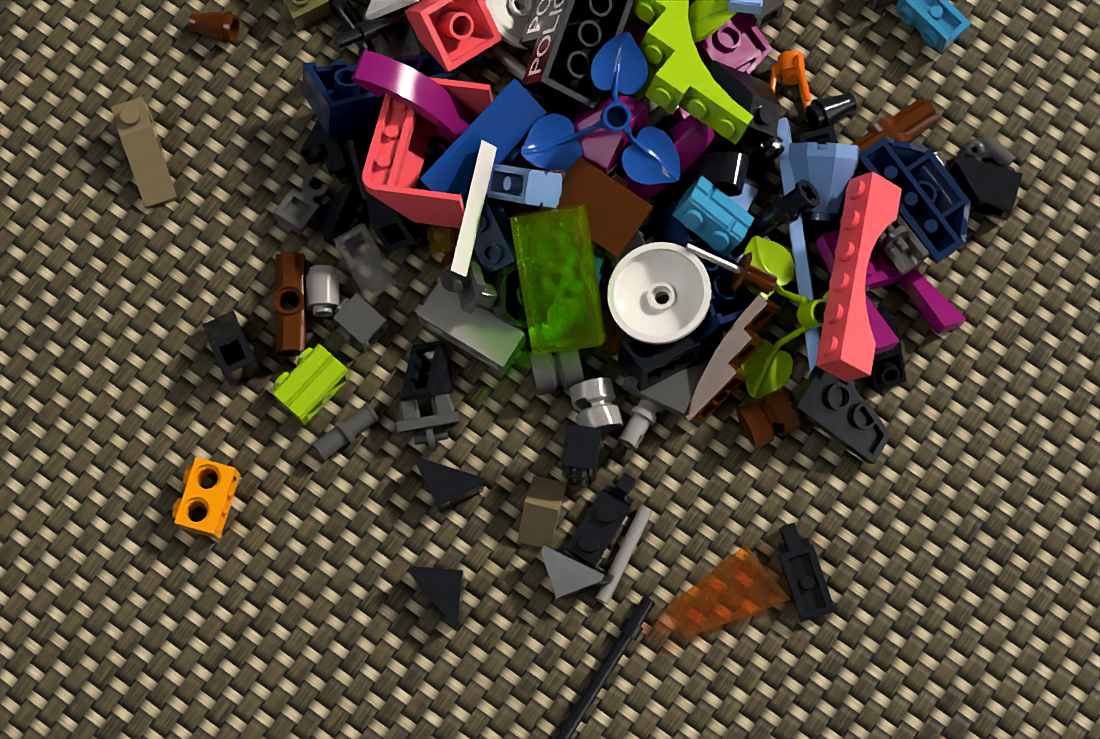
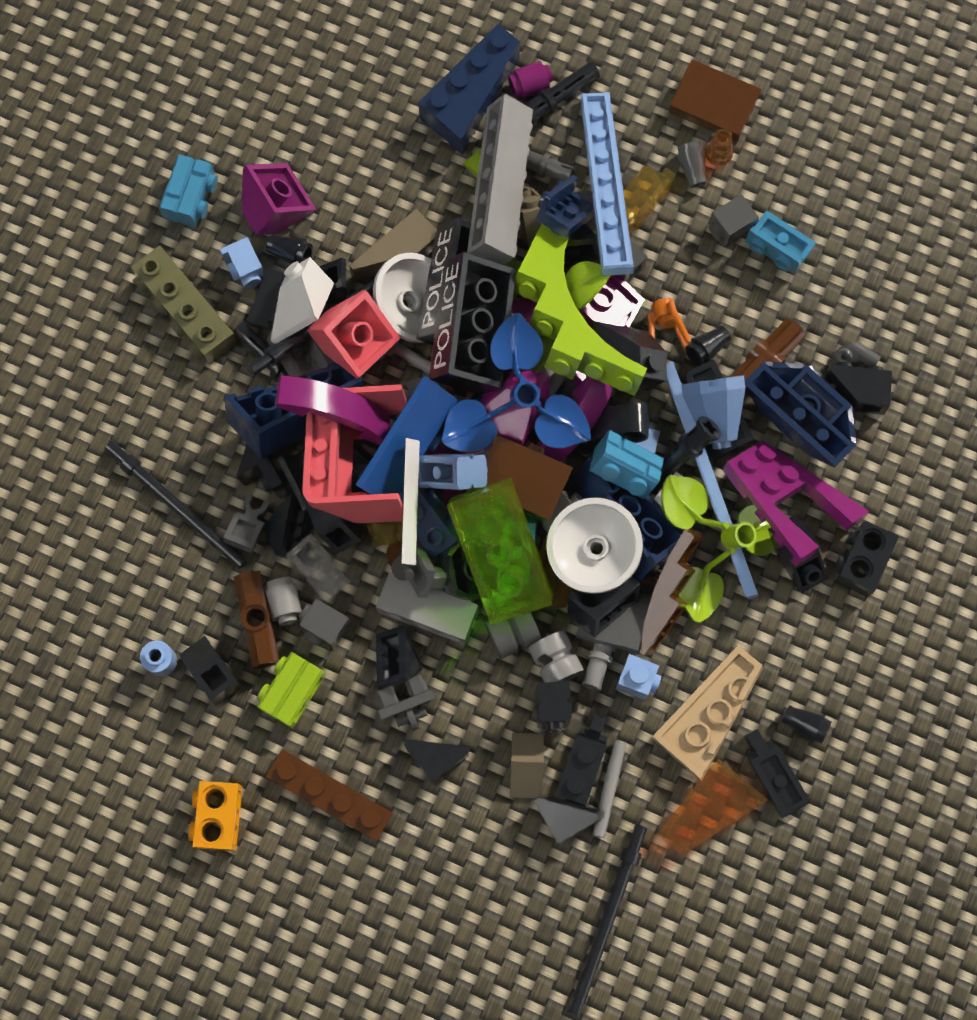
camera: 15 degrees left, 0 degrees up
dark tan slope [111,97,178,209] -> none
reddish brown cone [189,11,240,44] -> none
dark grey pin [311,403,379,461] -> none
black slope [408,566,465,628] -> none
reddish brown piece [685,243,777,295] -> none
reddish brown wheel [736,388,800,449] -> none
black axle [746,137,785,177] -> none
black wing [791,365,891,464] -> none
coral arch [816,171,902,382] -> none
dark grey hips [876,214,931,276] -> none
none -> black bar [104,441,248,569]
none -> light blue brick [140,640,177,677]
none -> reddish brown plate [266,749,393,842]
none -> light blue brick [616,654,662,700]
none -> tan wing [652,645,763,781]
none -> black cone [782,705,832,745]
none -> black brick [833,520,899,597]

